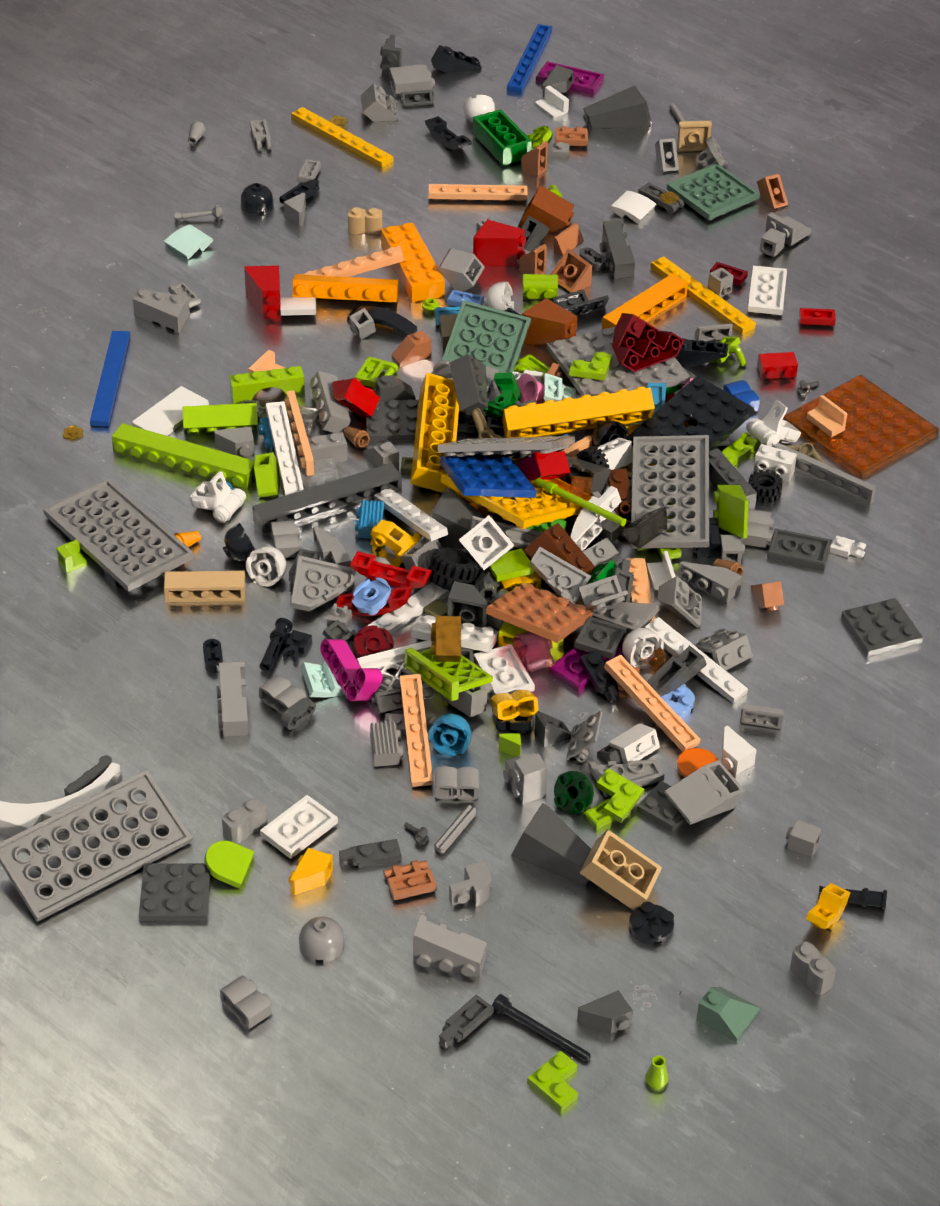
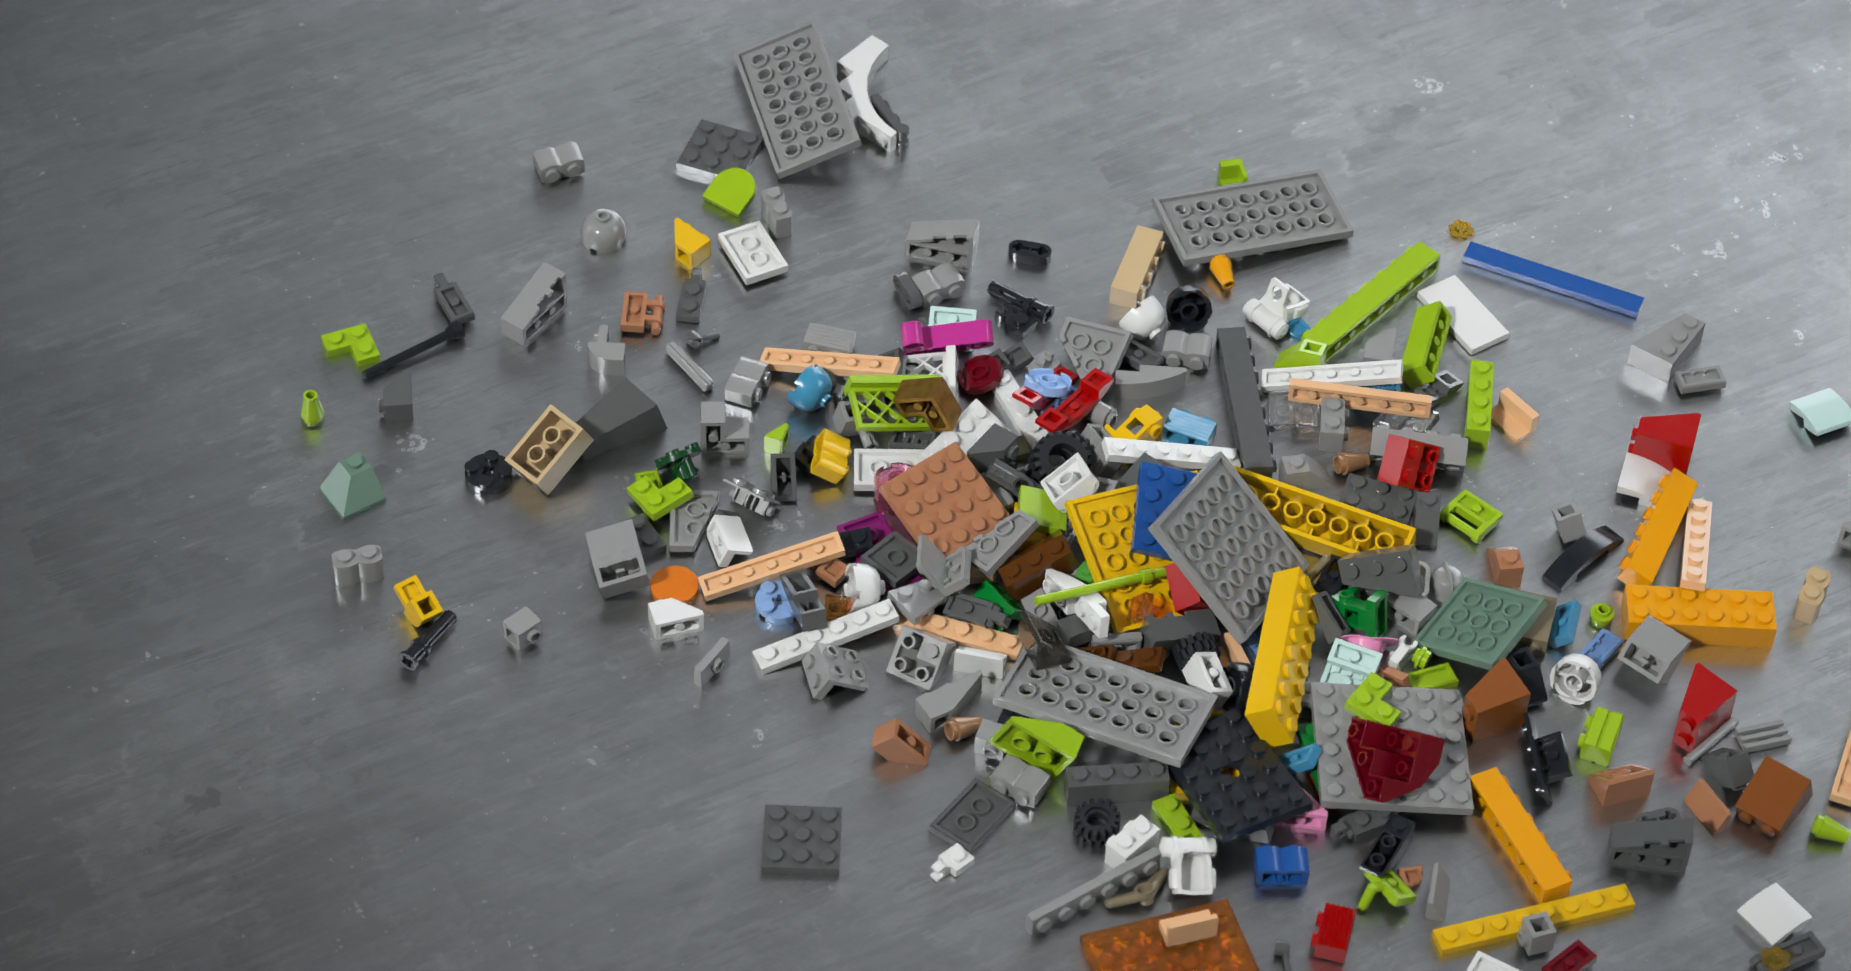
camera: 110 degrees right, 5 degrees up
nougat slope [519,244,547,274] -> none

